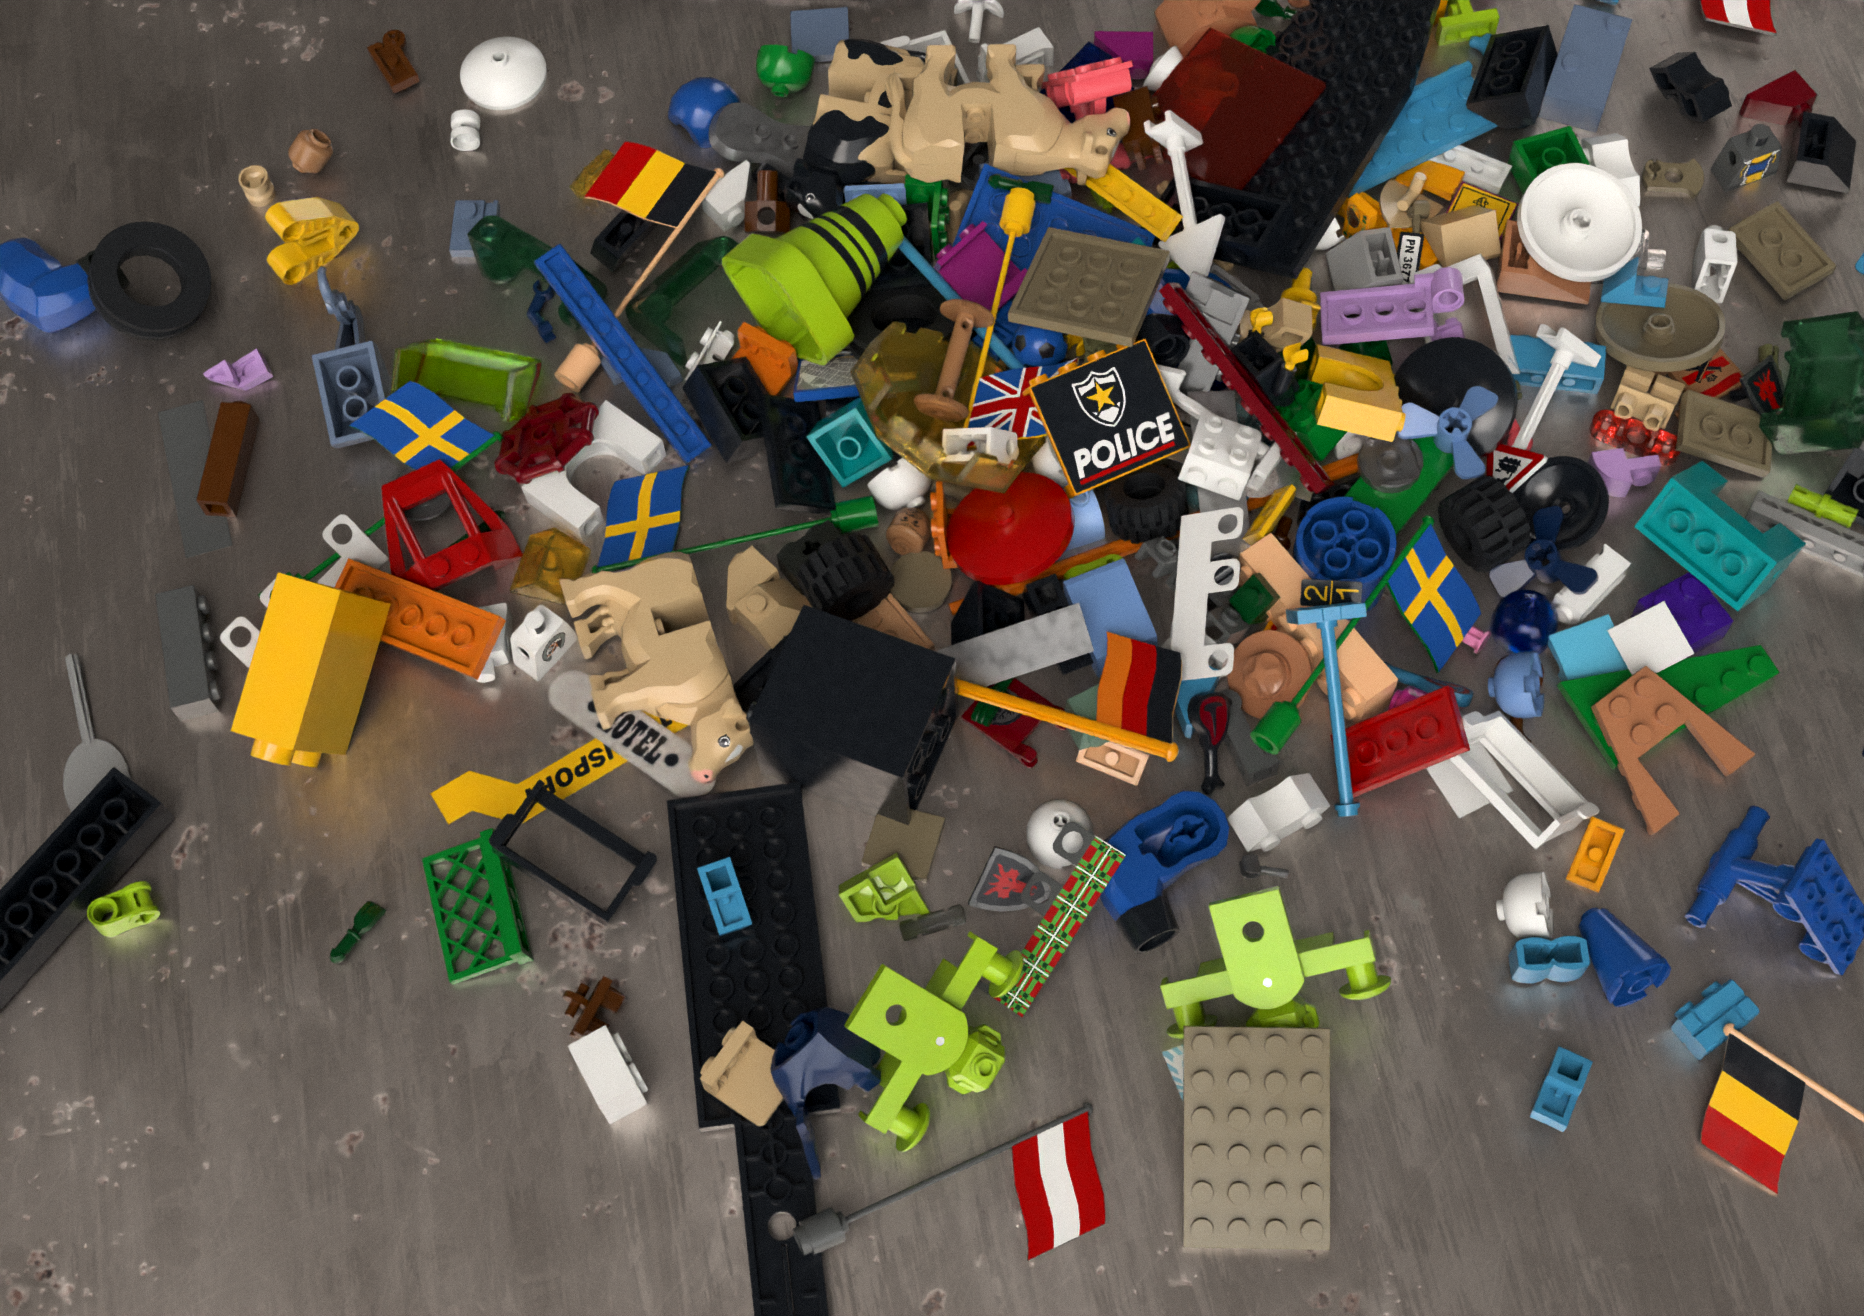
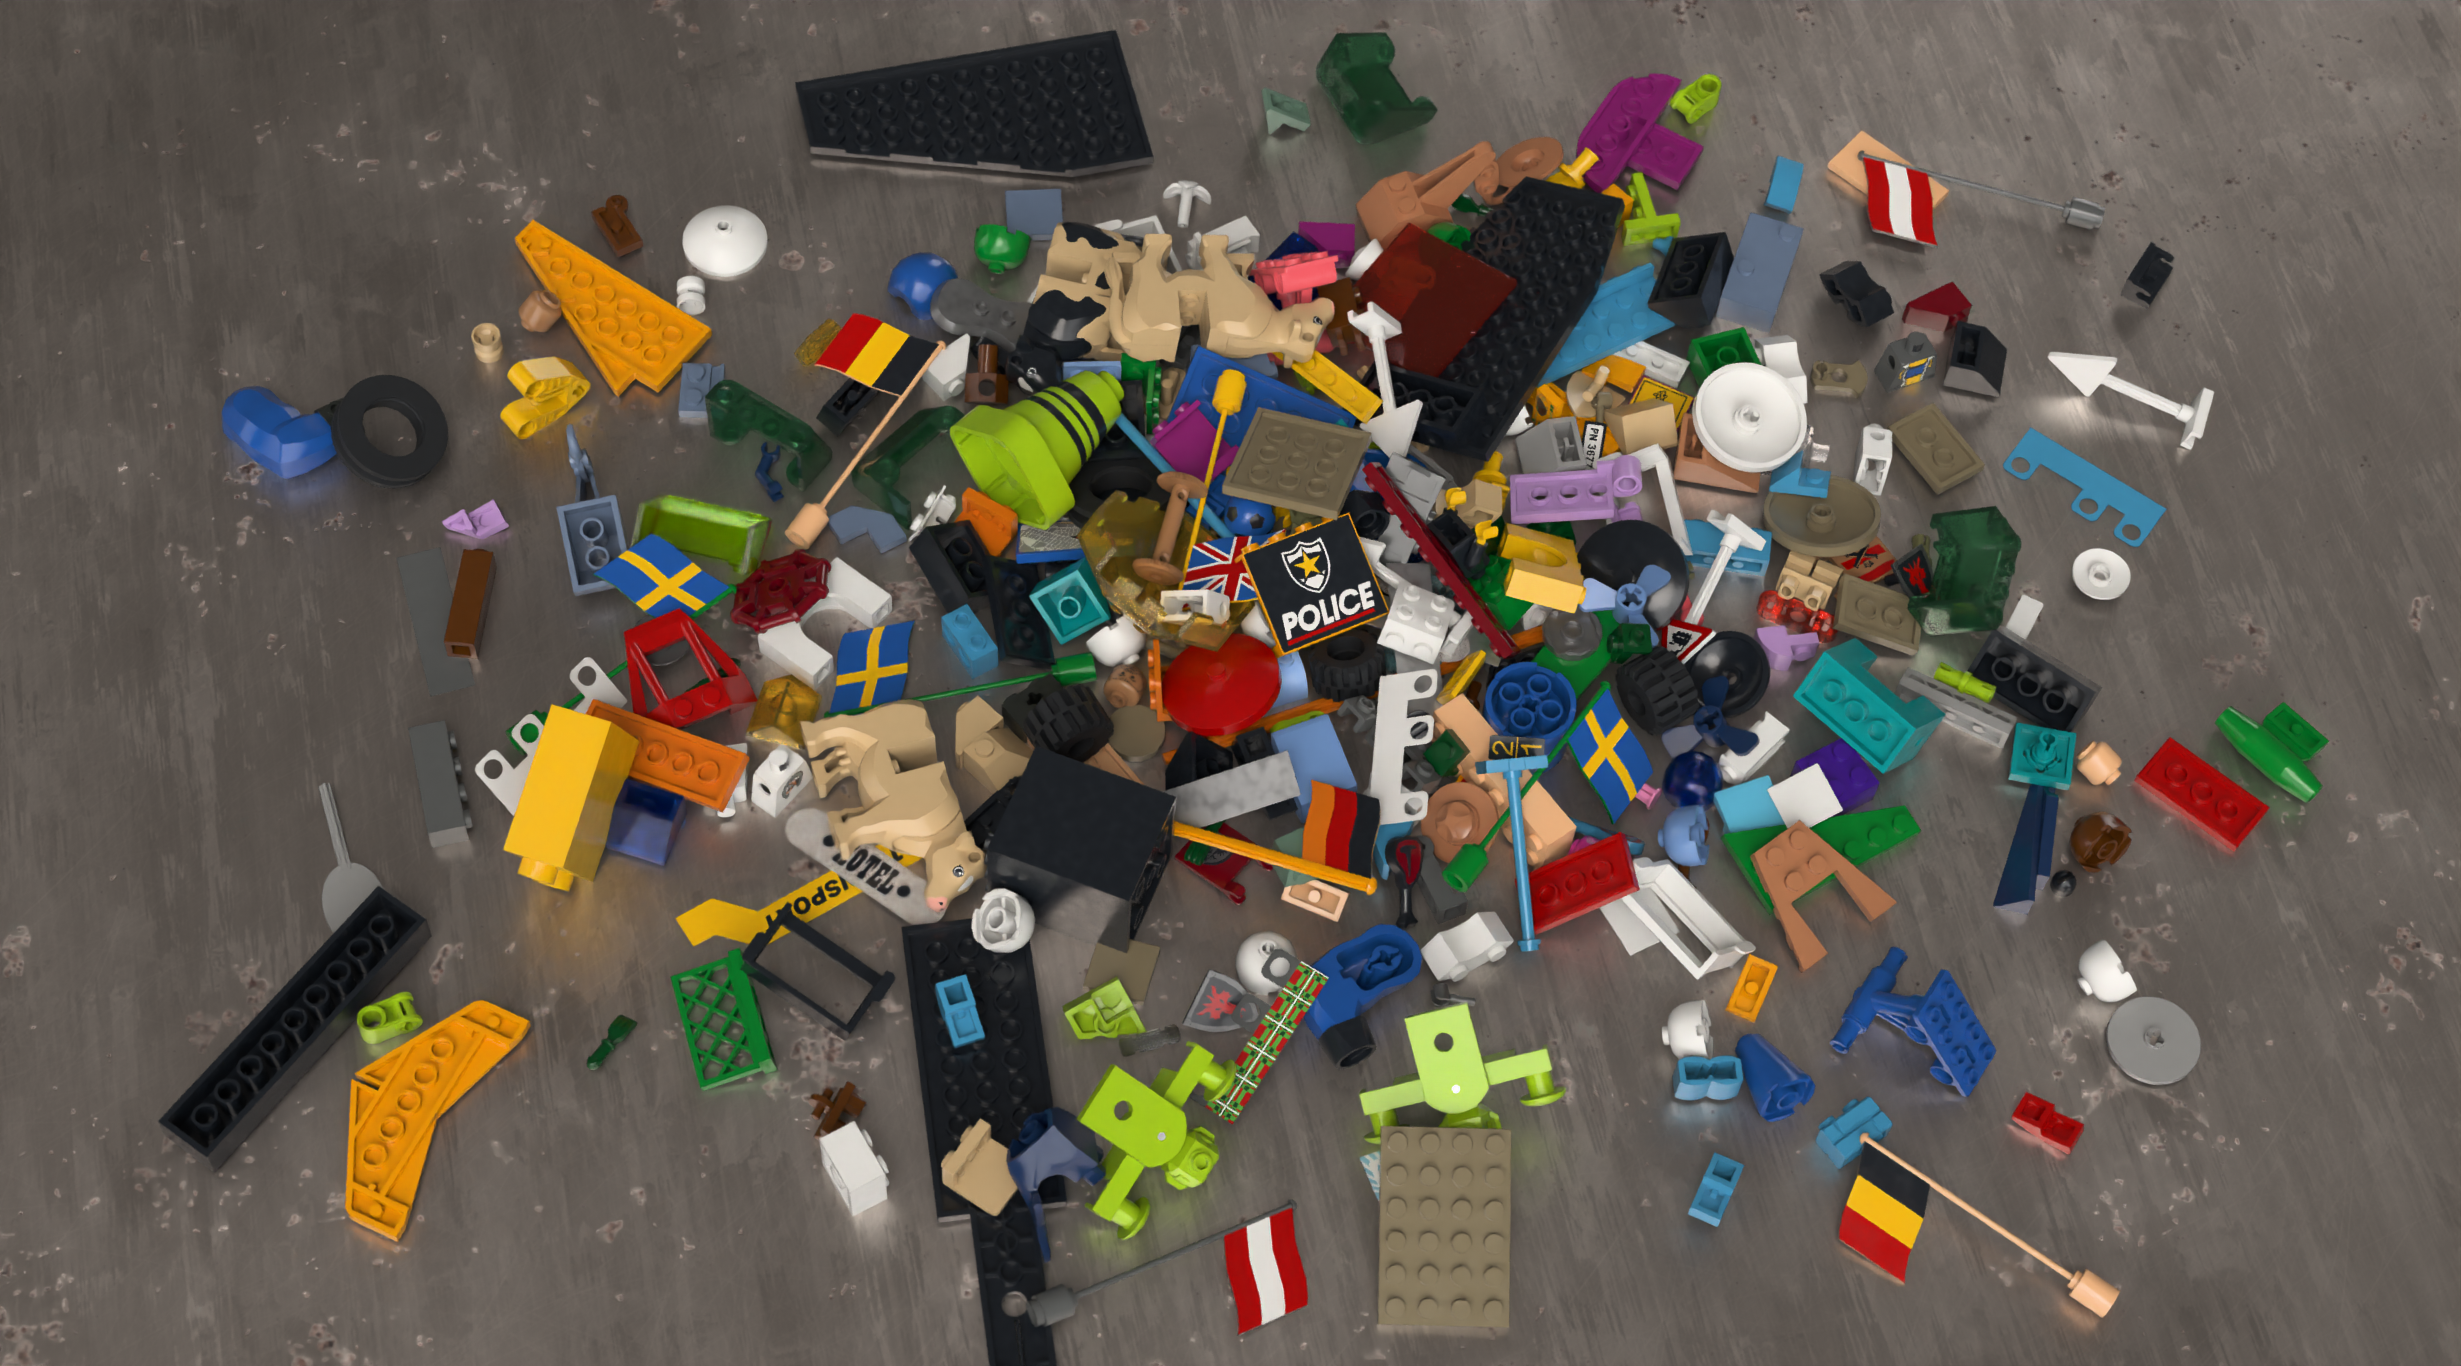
camera: 10 degrees left, 5 degrees down
blue tile [534,244,712,464] -> none
dark green piece [988,174,1054,204] -> none
none -> light orange wing [345,1000,531,1242]
none -> light orange wing [515,220,712,397]
none -> clear blue slope [606,779,687,865]
none -> dark azure brick [941,604,998,680]
none -> white cylinder [972,888,1035,953]
none -> dark green bracket [1607,623,1652,664]

